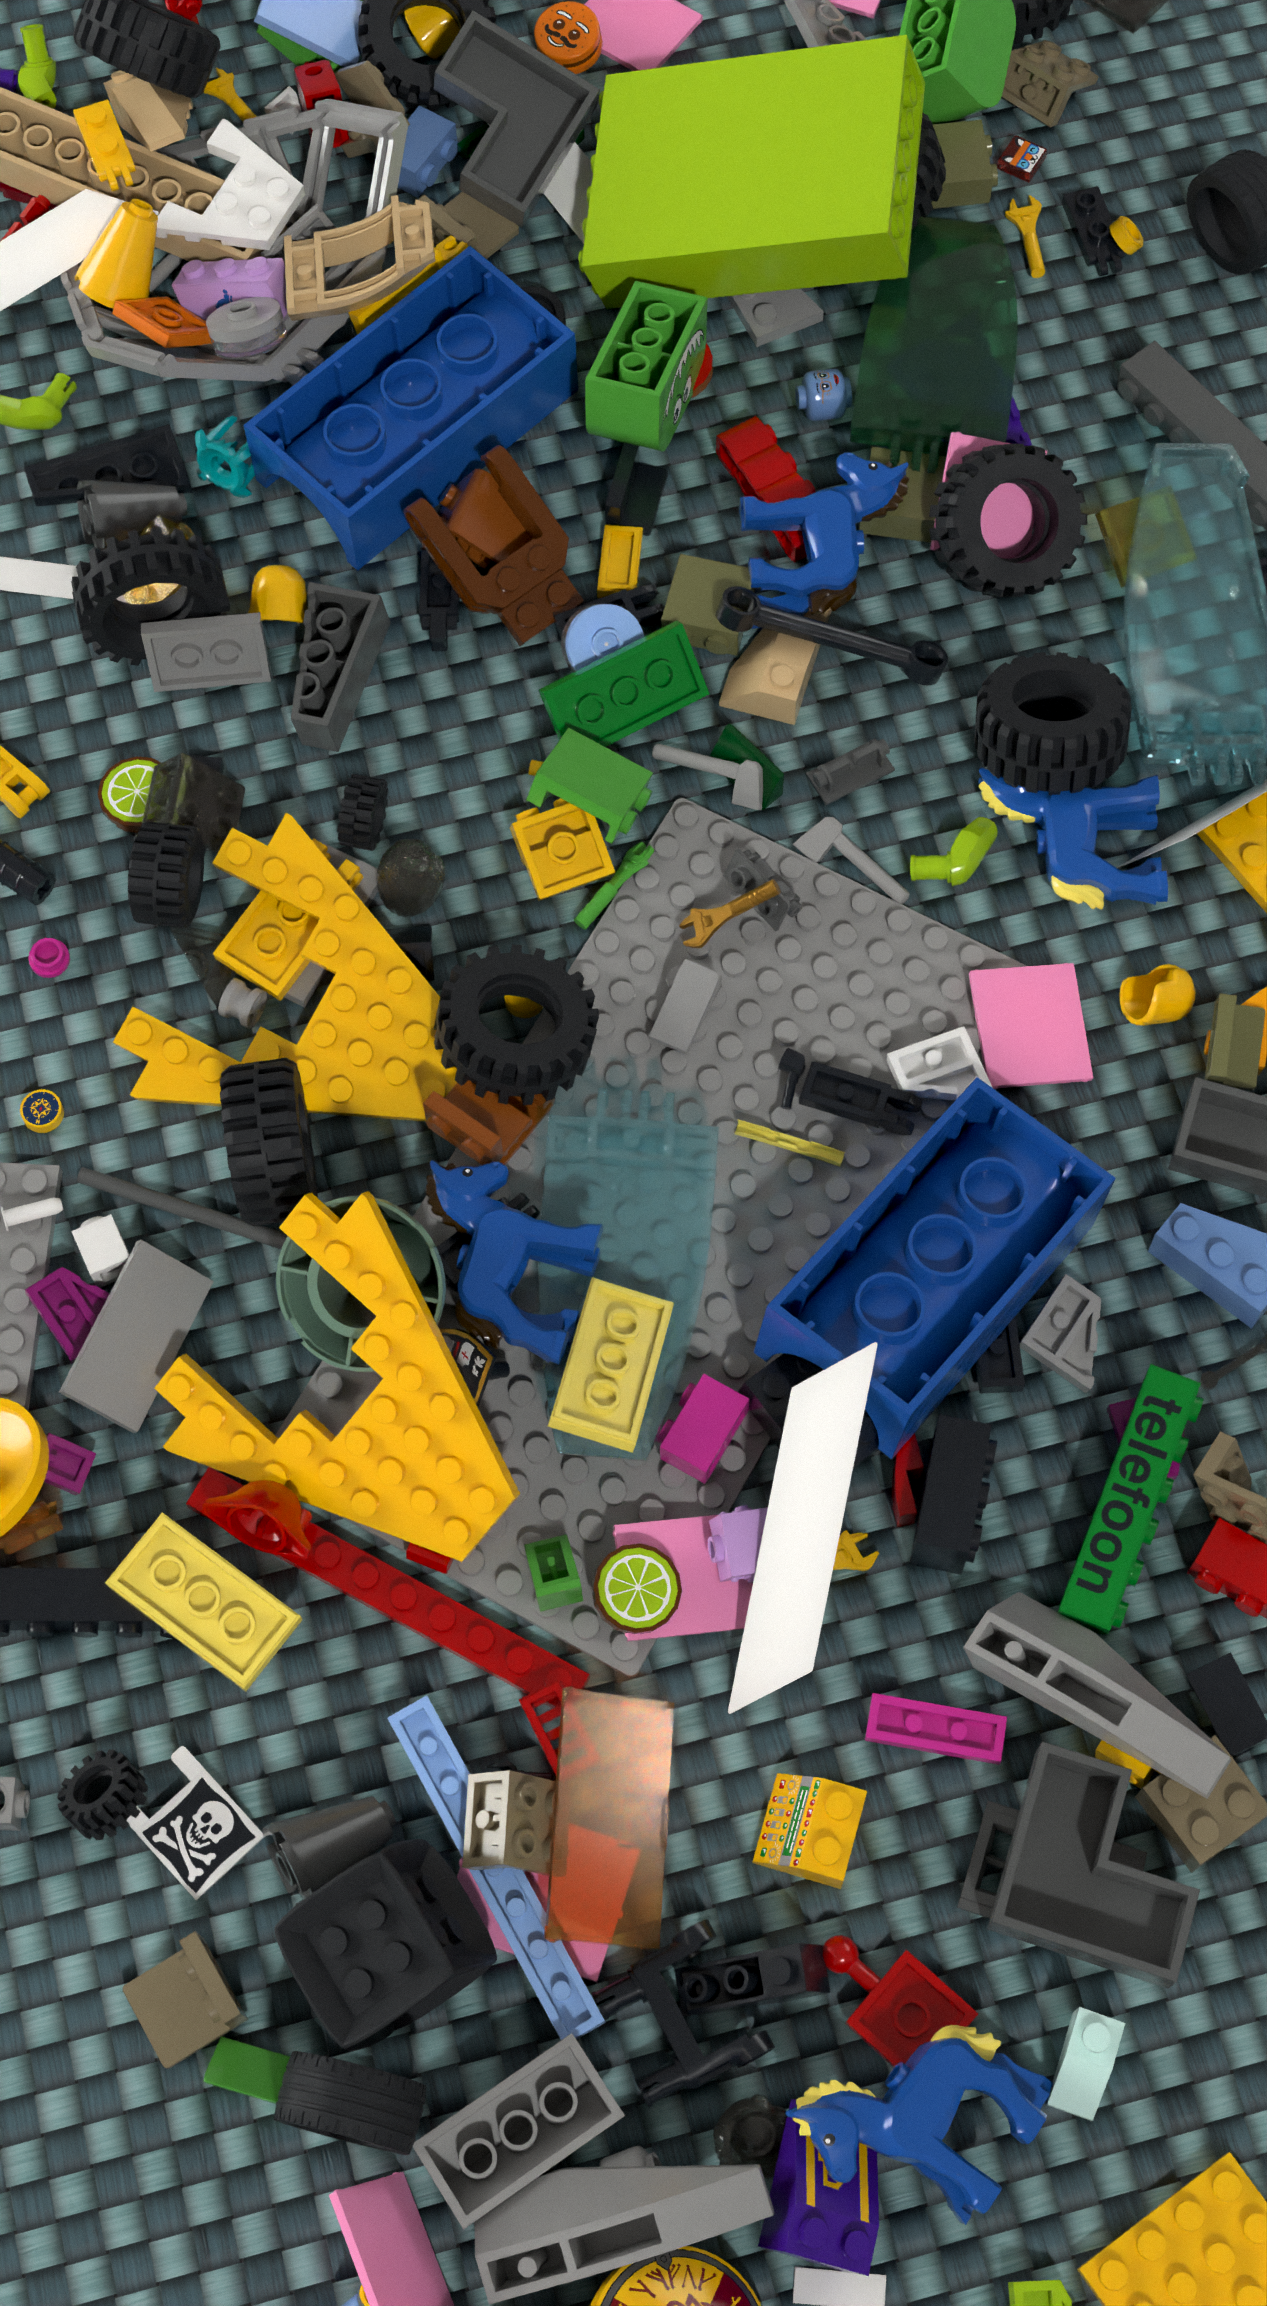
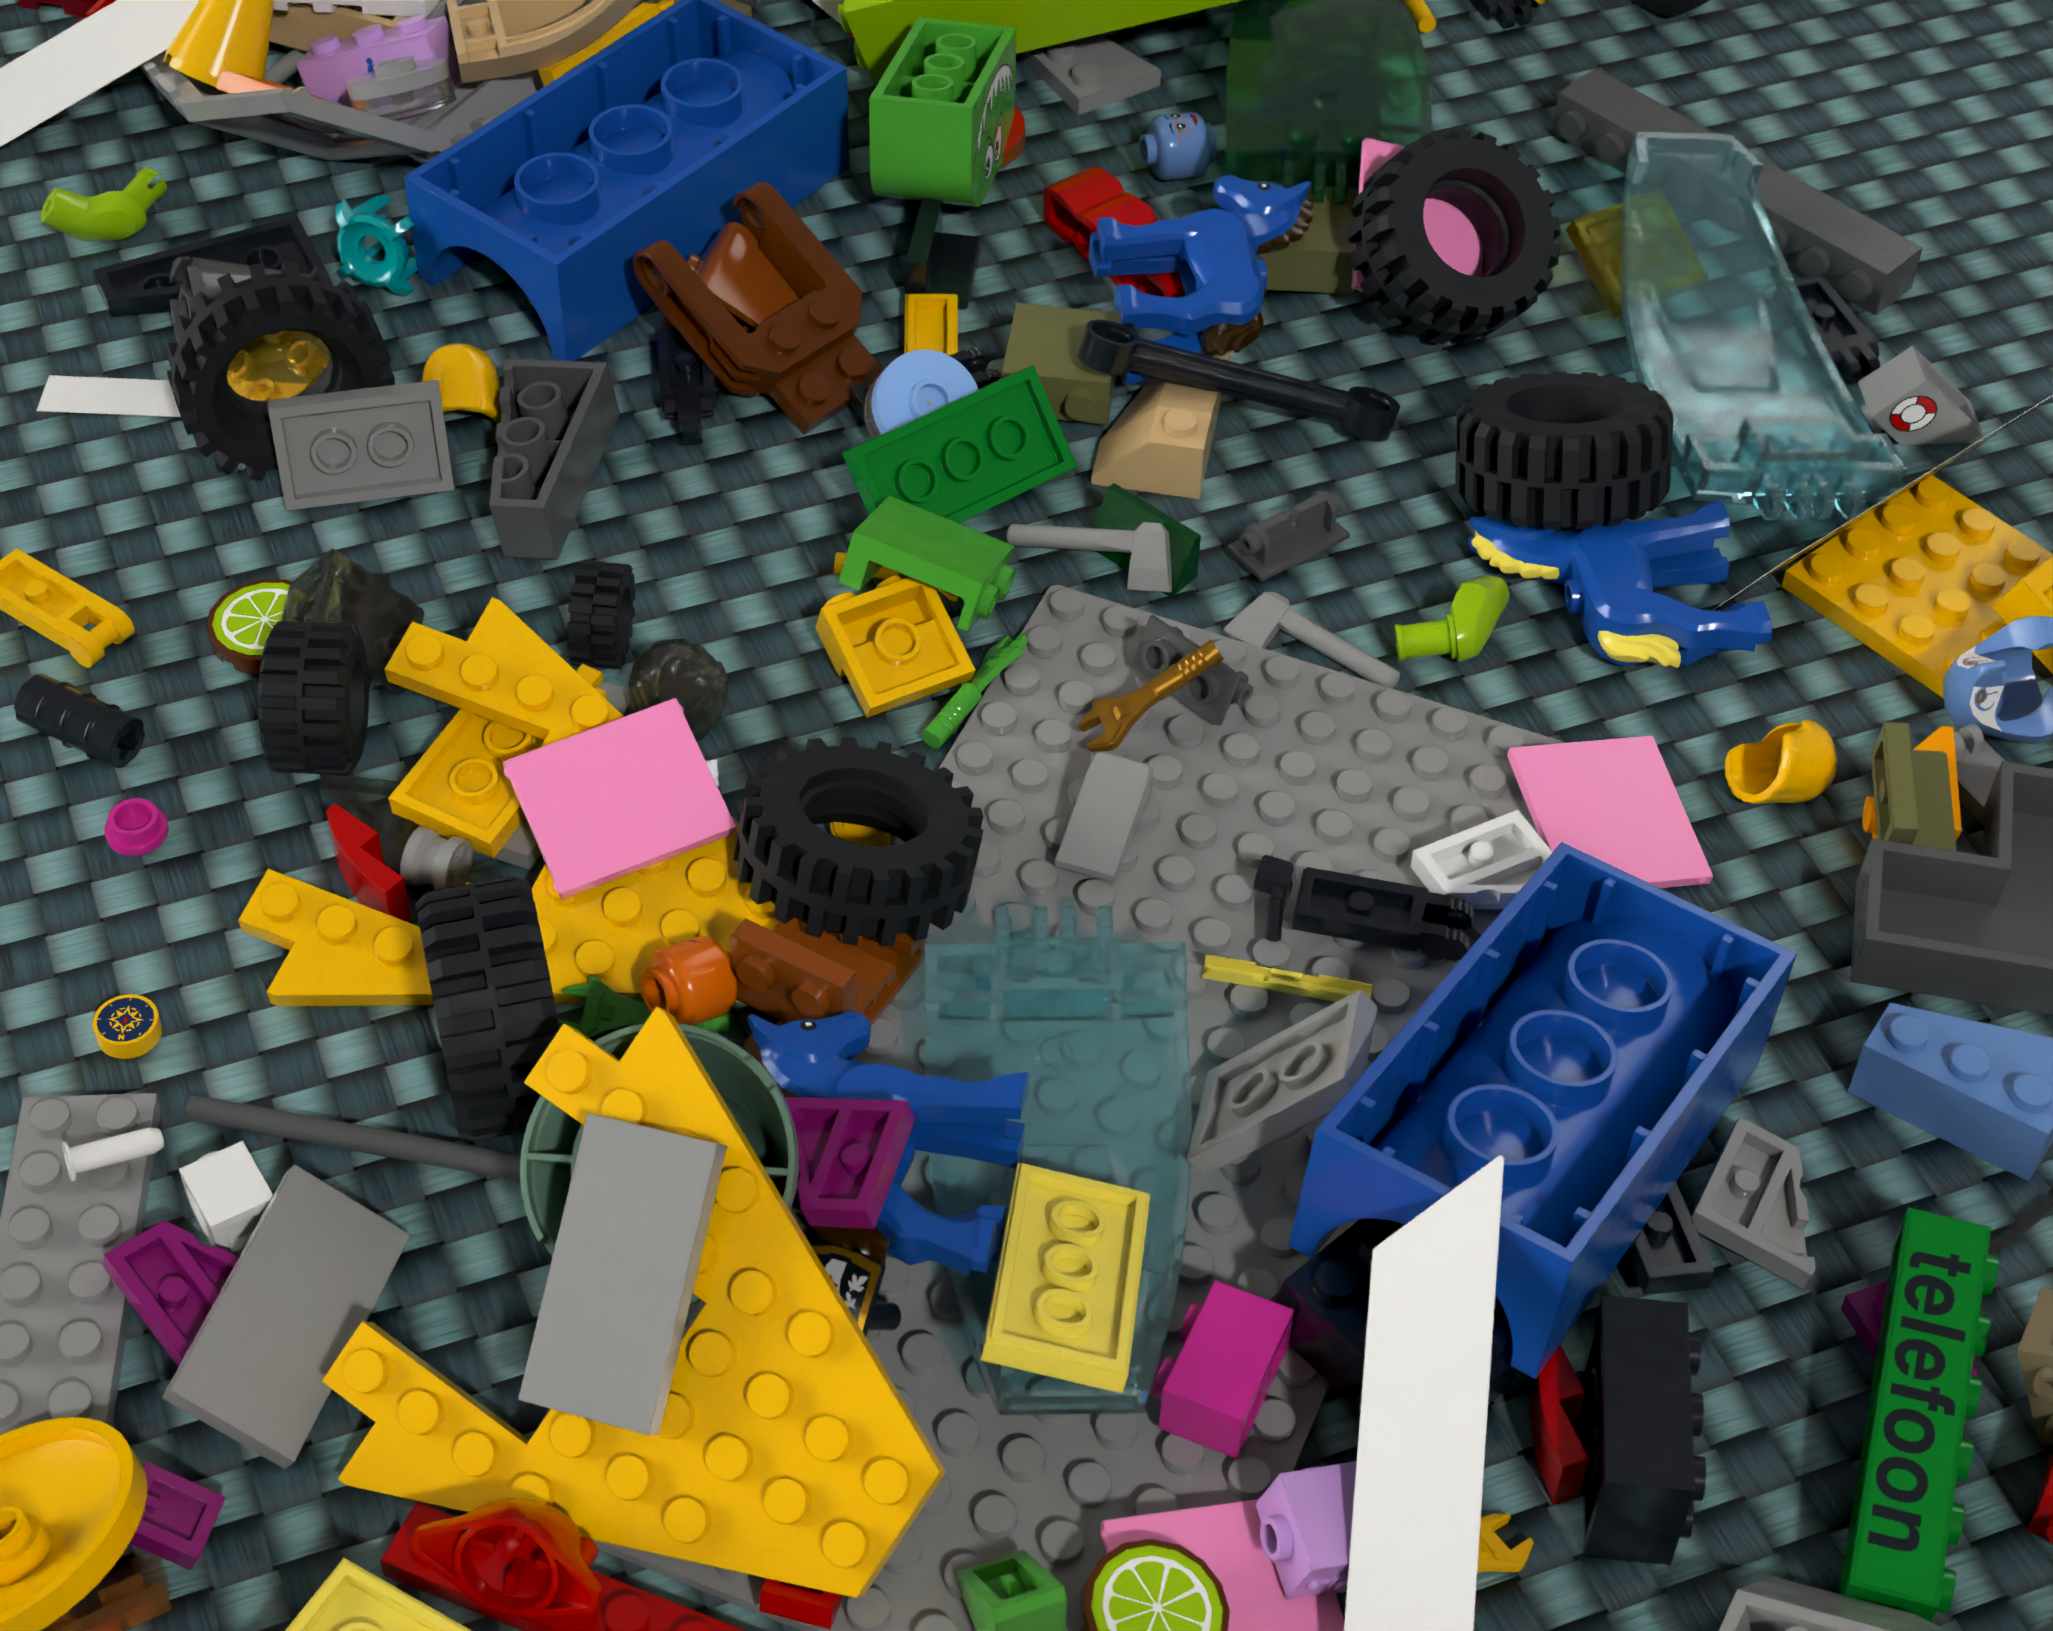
camera: 10 degrees left, 20 degrees down
none -> red slope [326,803,411,922]
none -> bright pink piece [503,698,737,899]
none -> light grey tile [518,1113,727,1435]
none -> bright green piece [558,976,732,1038]
none -> orange head [640,936,738,1026]
none -> magenta wing [785,1097,915,1229]
none -> light grey plate [1187,989,1377,1177]

